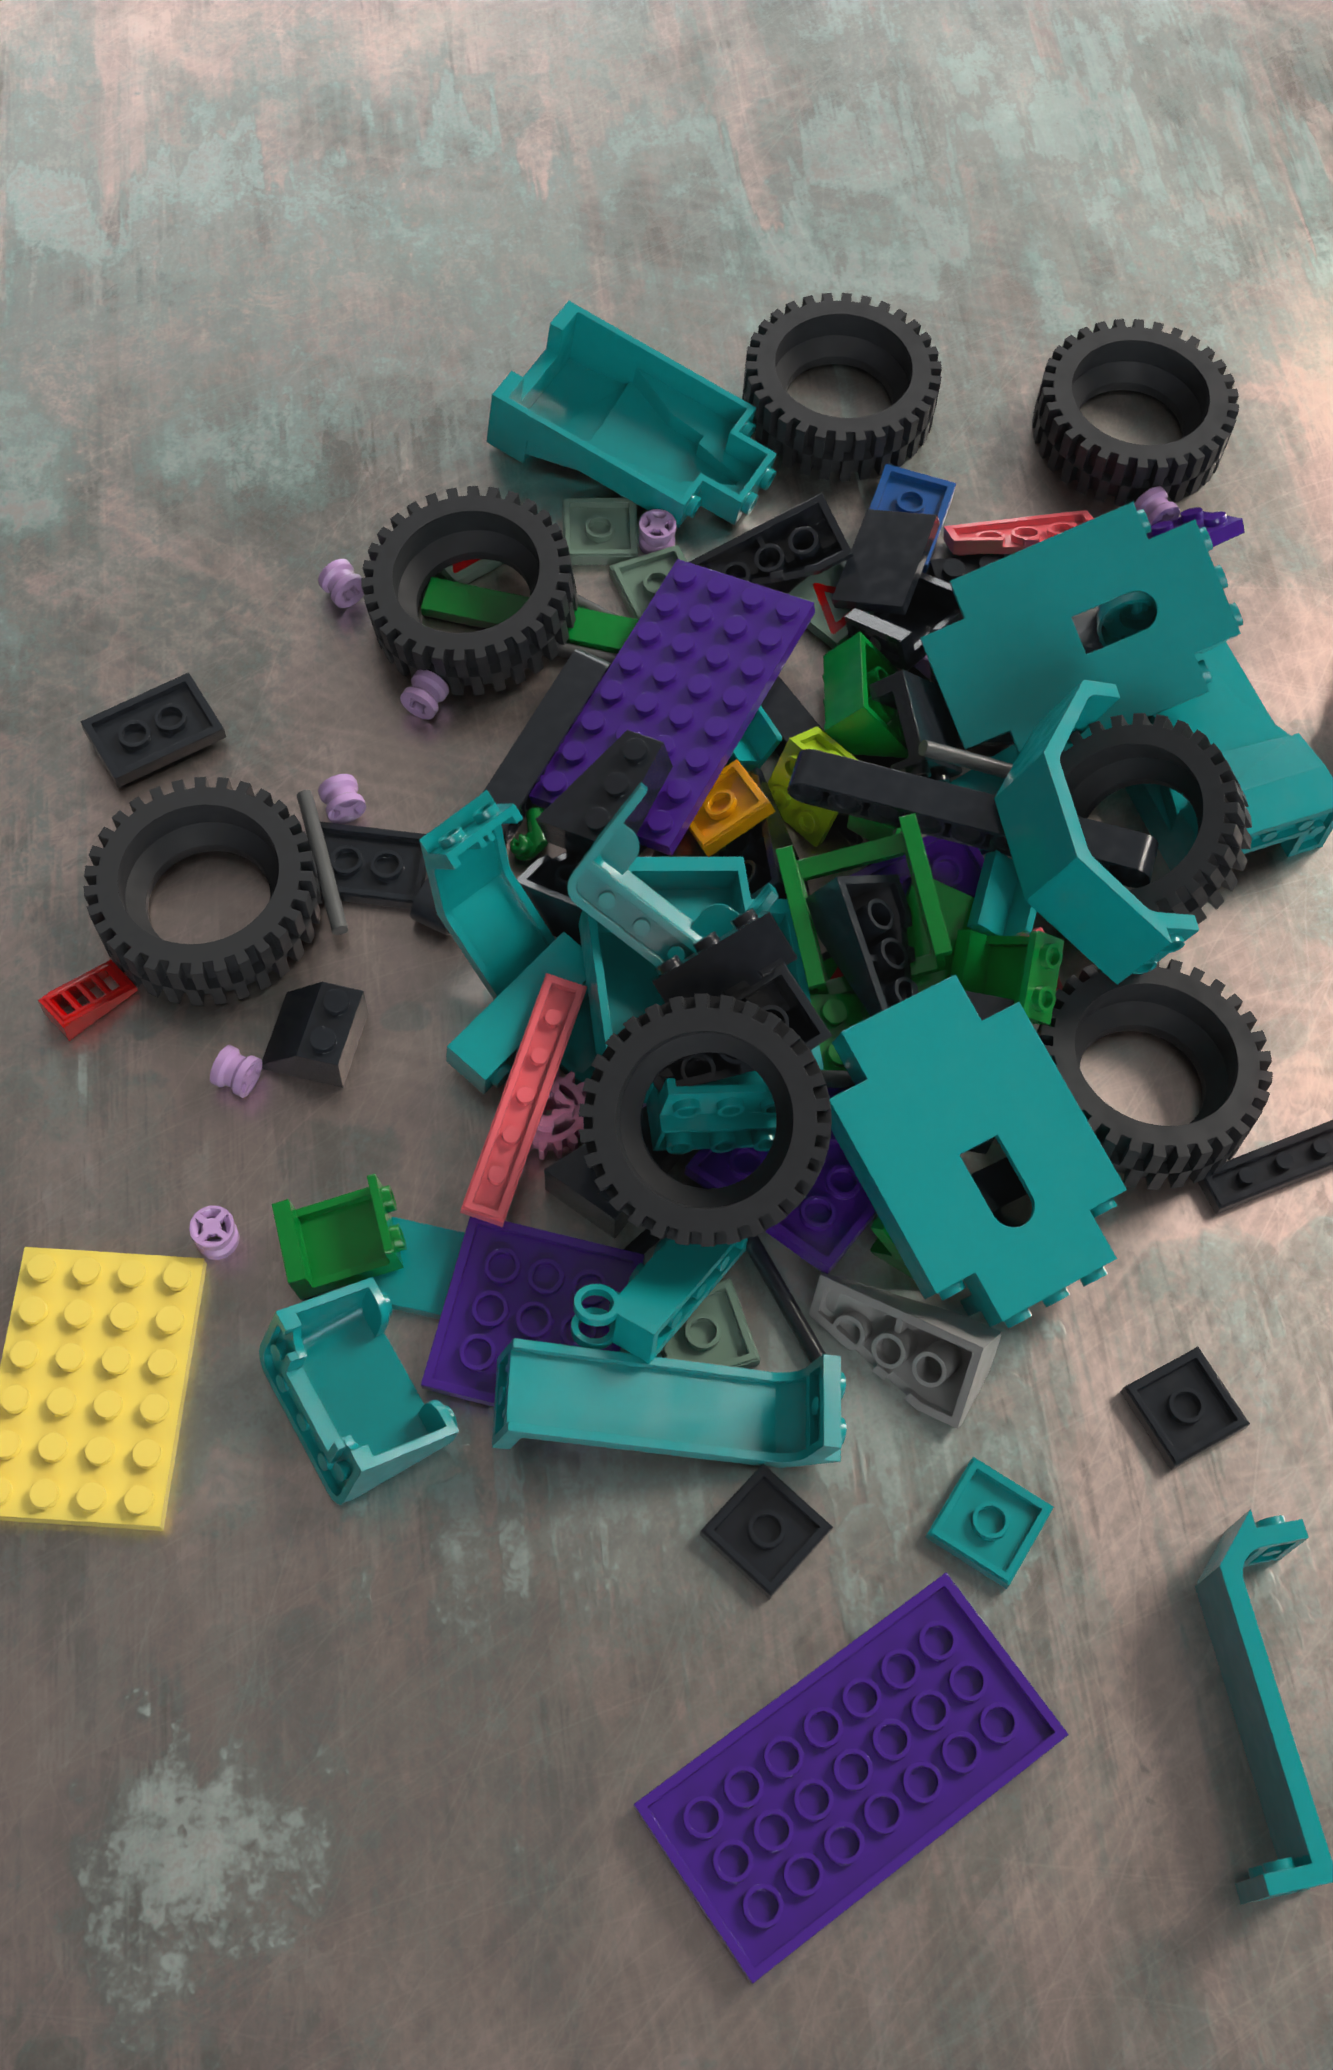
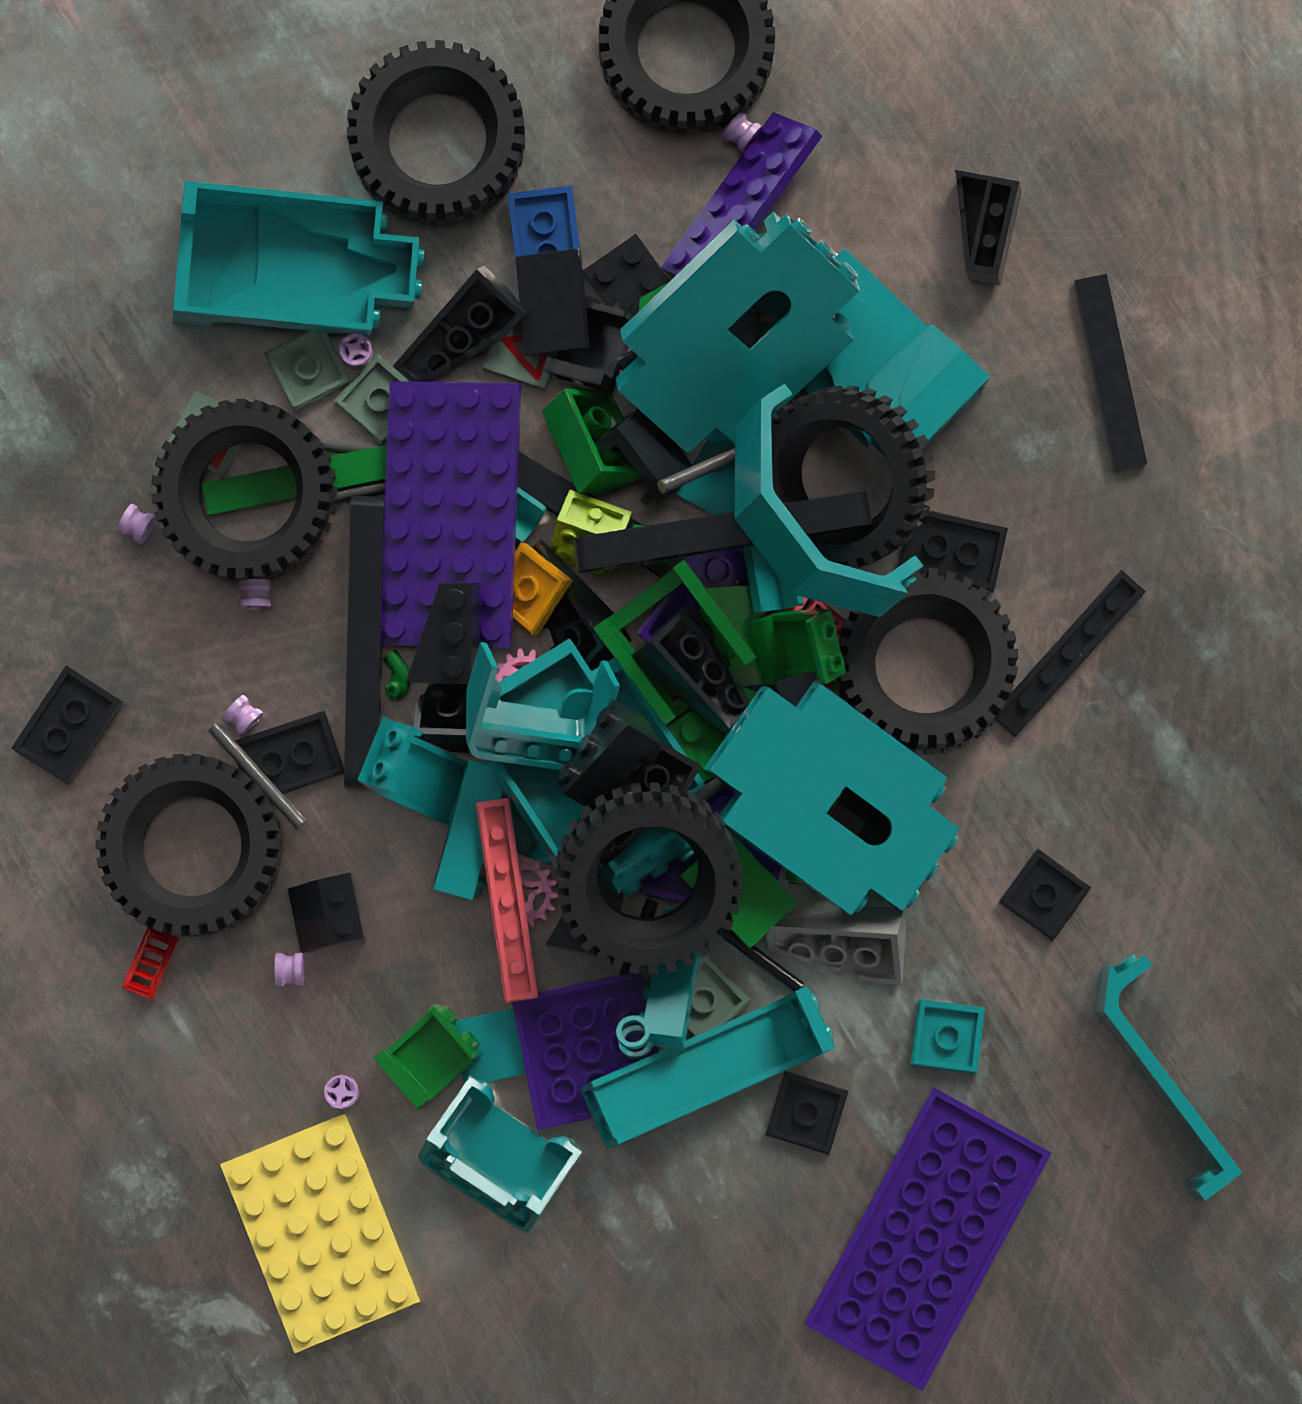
camera: 25 degrees left, 20 degrees up
coral wing [943,510,1094,556] -> none
none -> green tile [680,833,798,950]
none -> black tile [898,510,1008,593]

